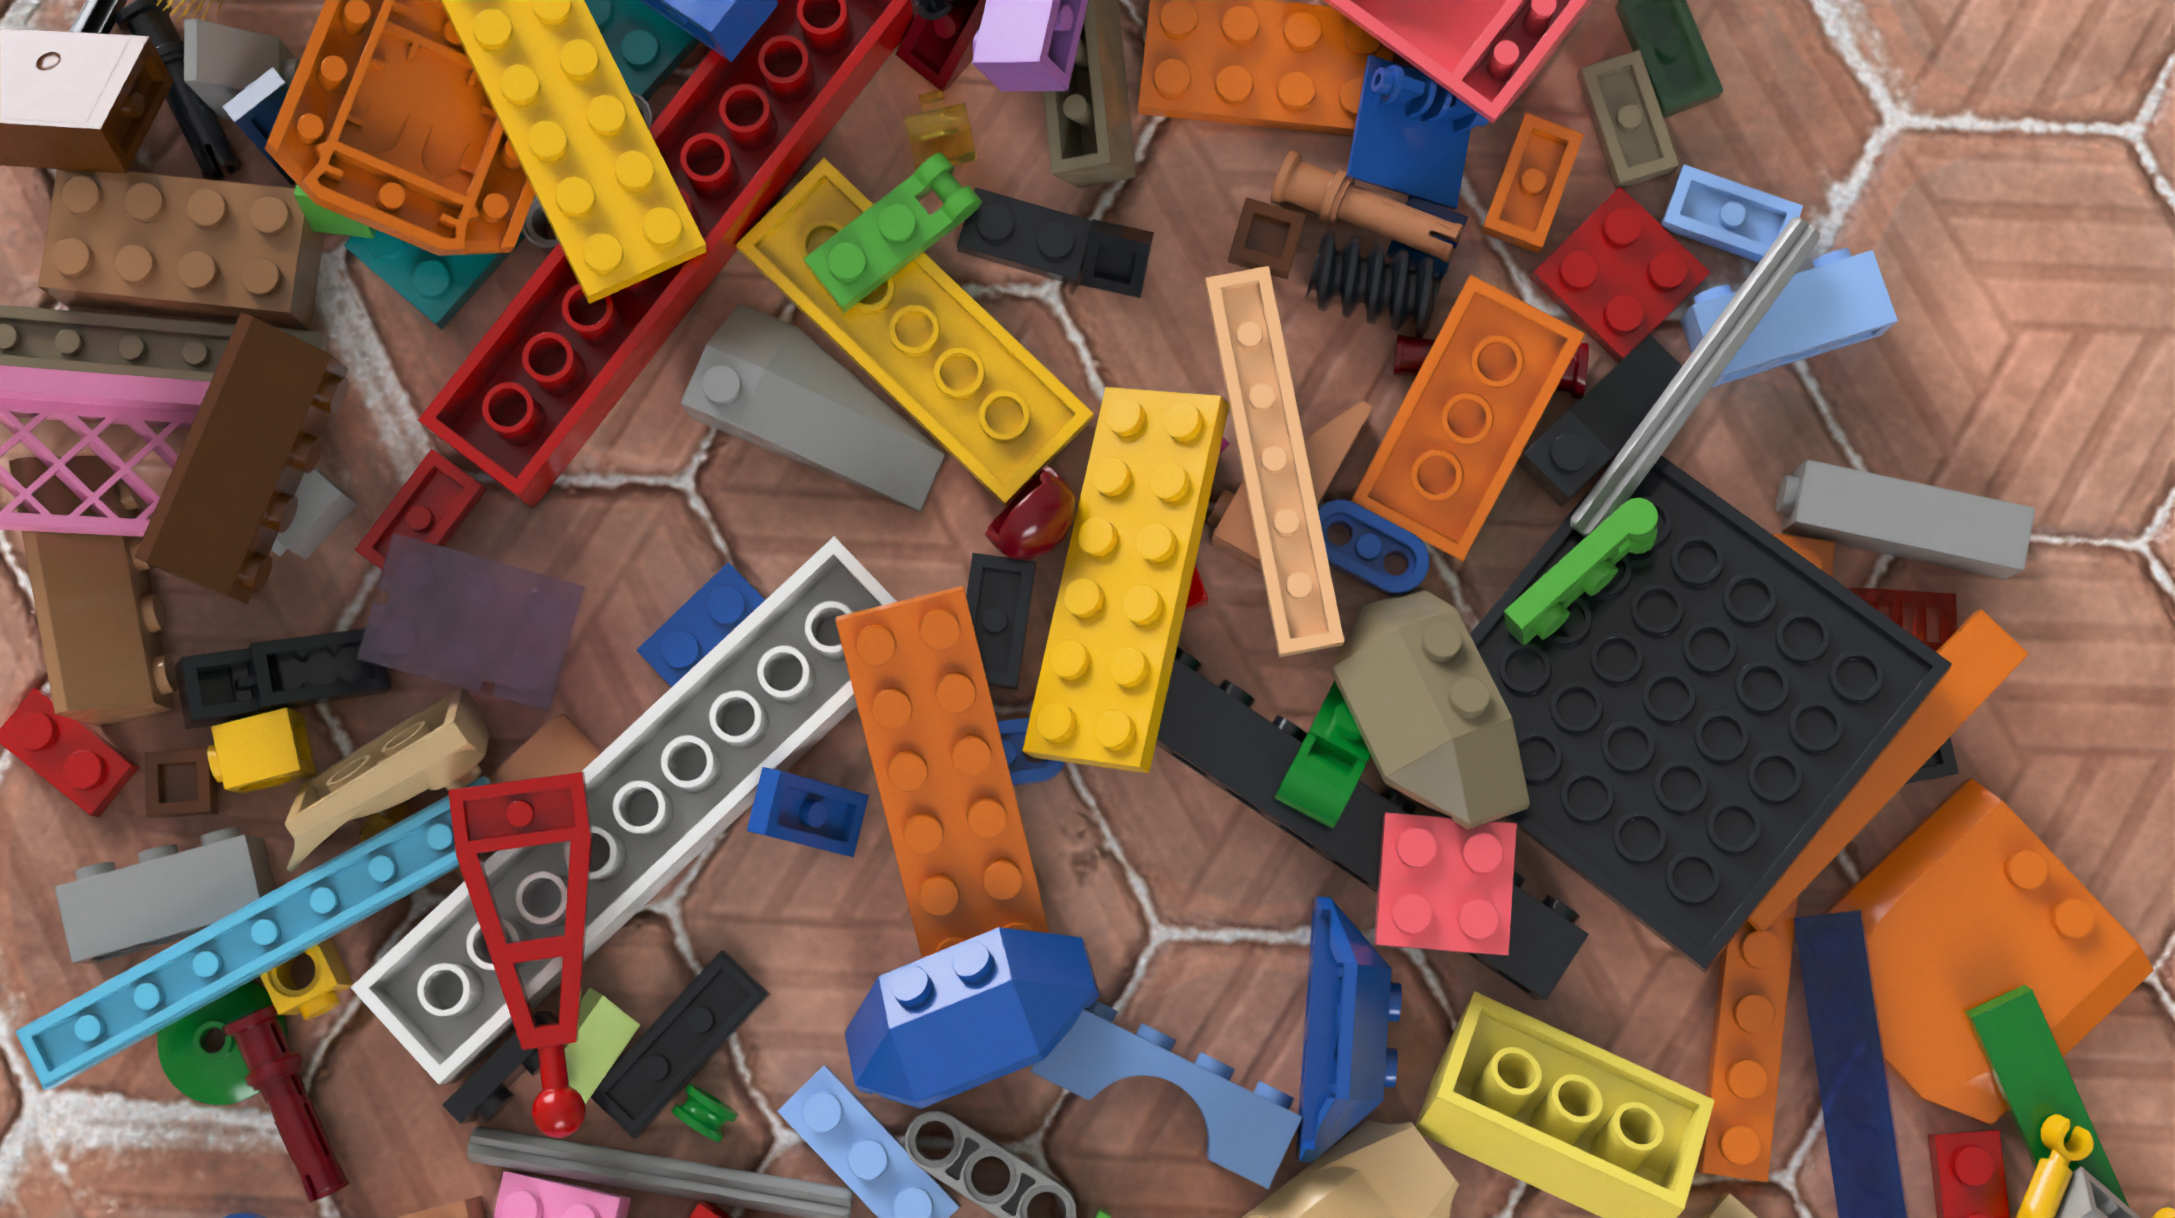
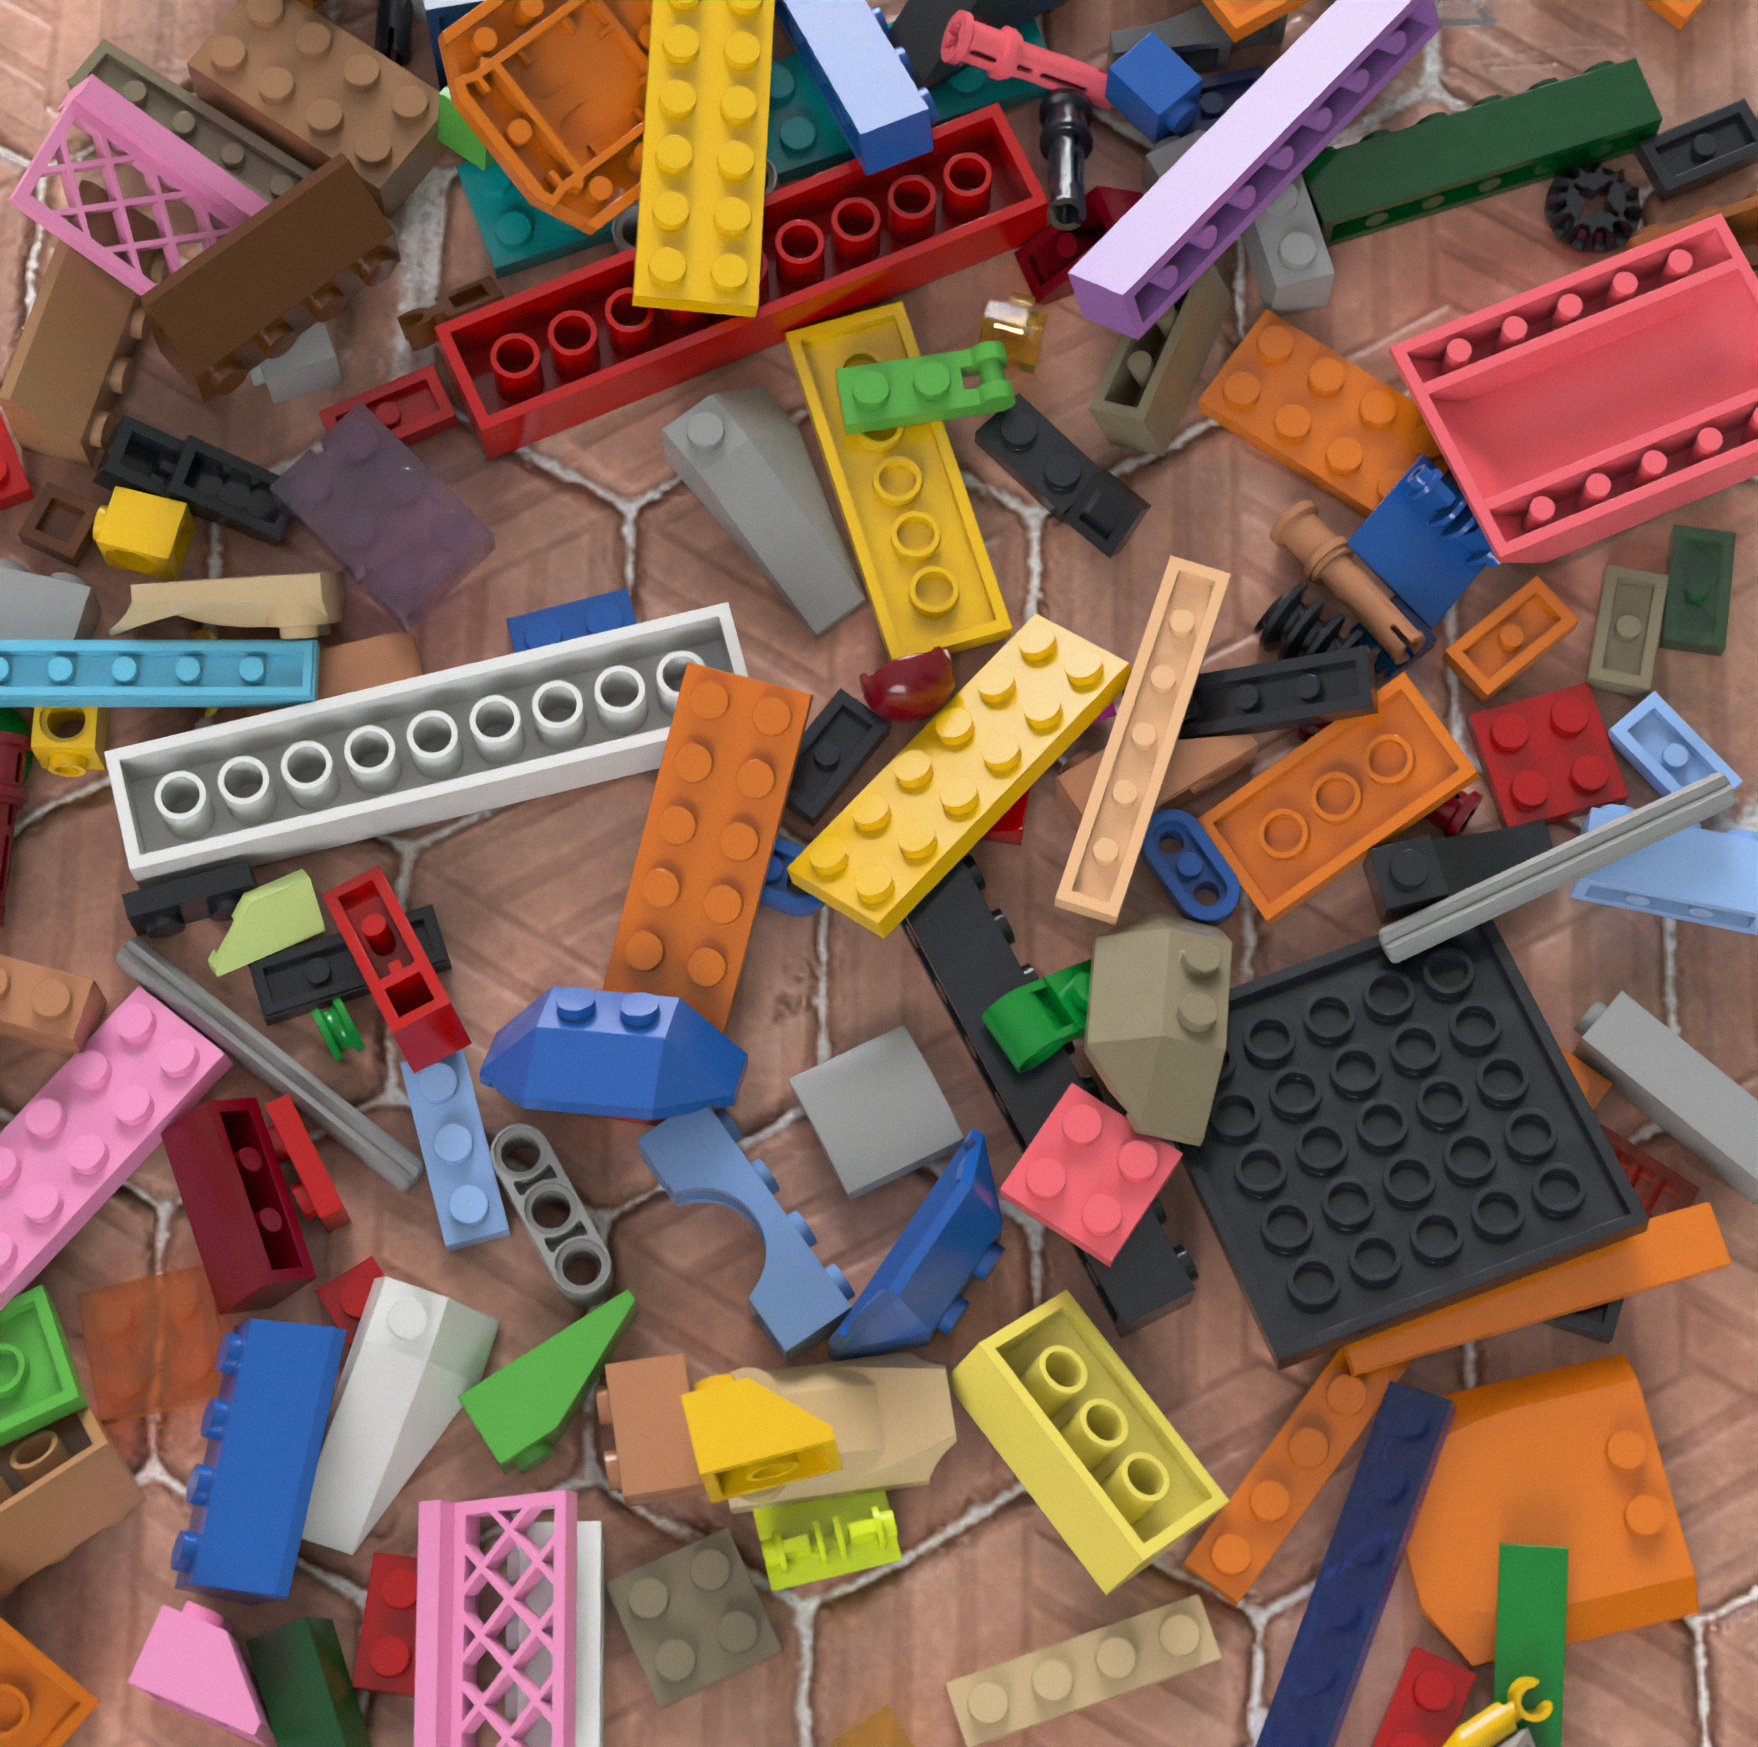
camera: 25 degrees right, 10 degrees down
red plate [448,772,593,1138] -> none
blue plate [747,767,869,857] -> none
reddish brown plate [1228,197,1306,279] -> none
bright green plate [1504,498,1658,646] -> none
none -> red slope [322,865,472,1074]
none -> reddish brown plate [397,275,505,352]
none -> light grey slope [788,1025,965,1201]
none -> black plate [1123,645,1379,740]

